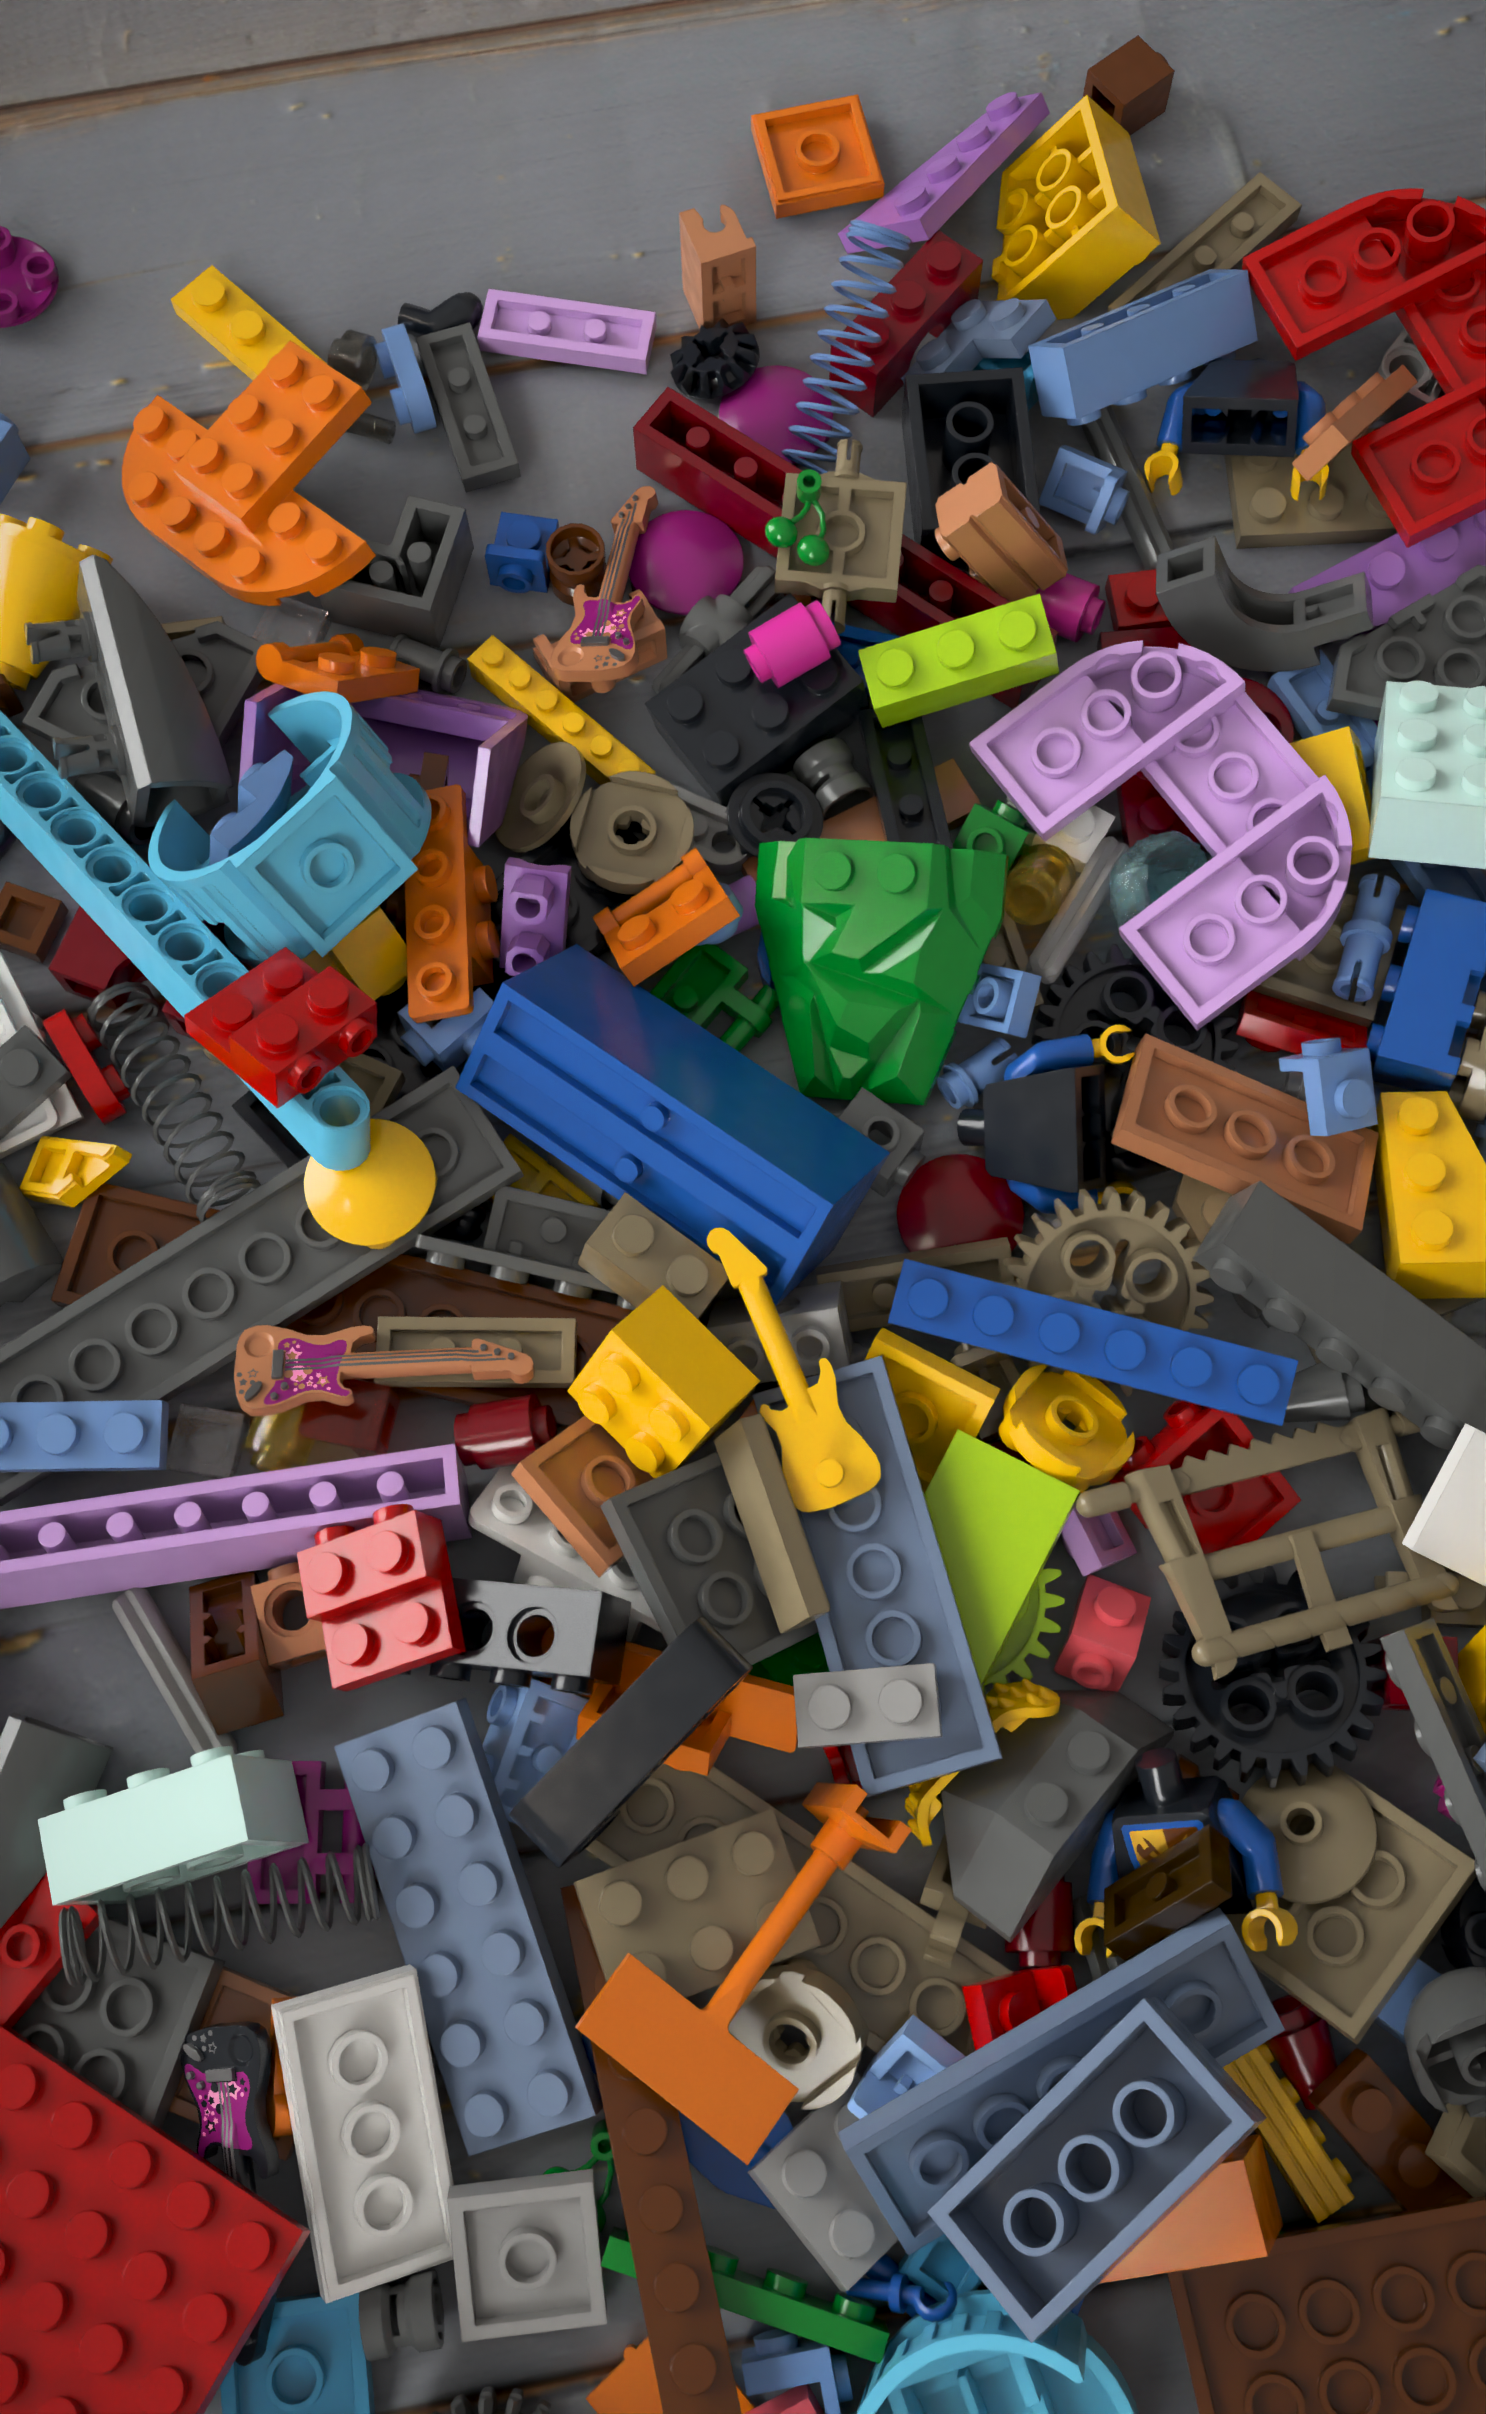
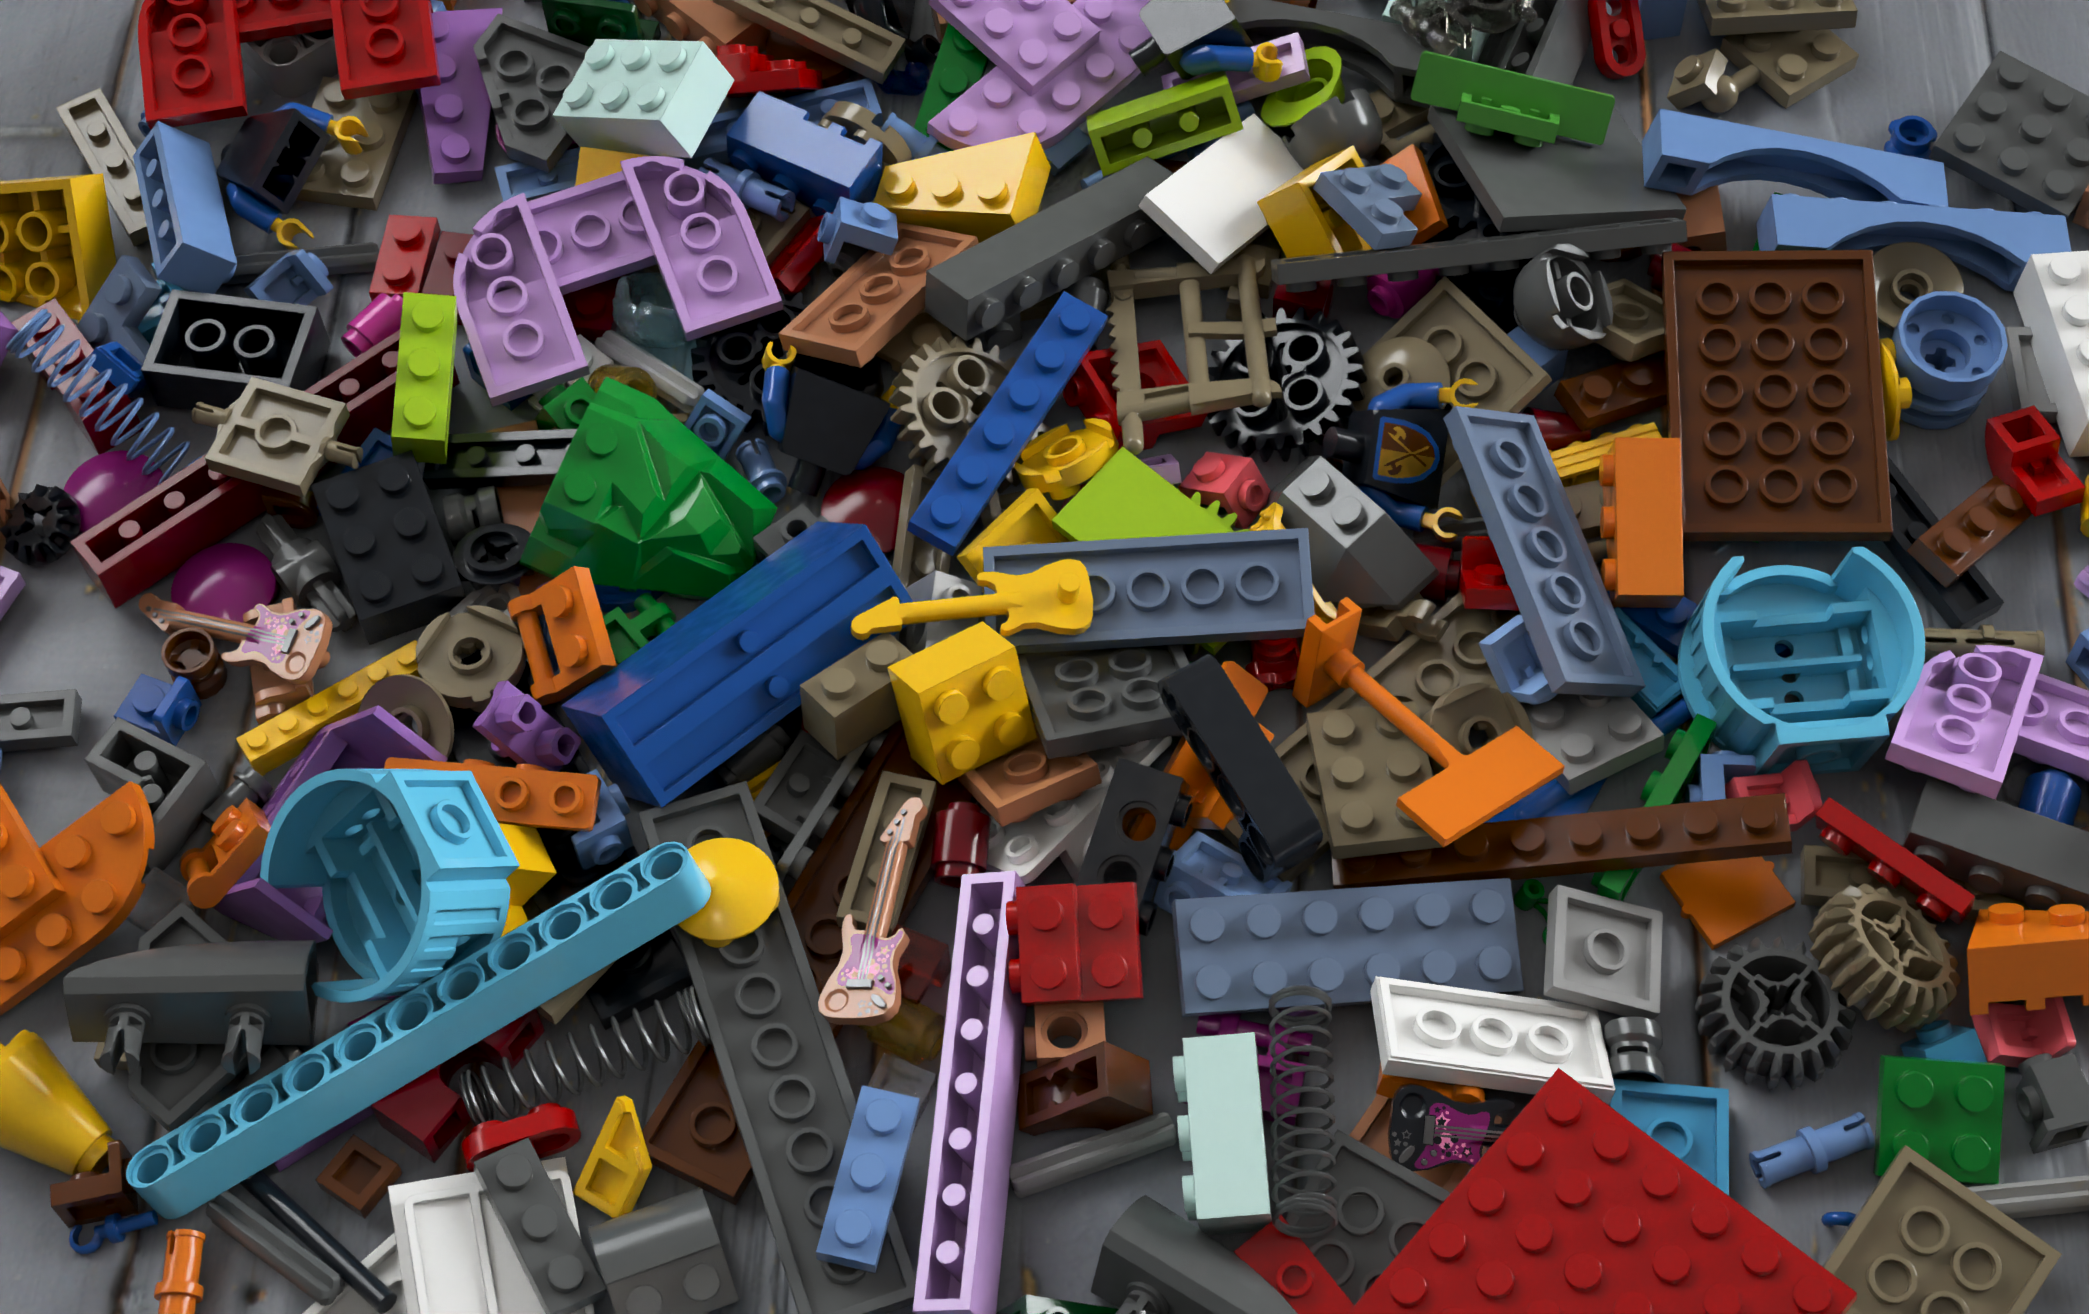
camera: 75 degrees left, 15 degrees down
red plate [184,947,377,1108] -> none
medium blue slope [209,749,294,866] -> none
dark tan tile [714,1414,831,1634] -> none
dark pink brick [743,600,841,688] -> none
green piece [765,469,830,566] -> none
light grey plate [793,1663,943,1749] -> none
blue hand [846,2273,958,2322] -> none
sand blue brick [927,1997,1267,2343] -> none
nougat brick [935,462,1068,602] -> none
dark brown plate [1104,1824,1232,1960] -> none
dark grey arch [1156,536,1374,672] -> none
nougat plate [1292,365,1418,481] -> none
none -> blue tile [90,341,147,395]

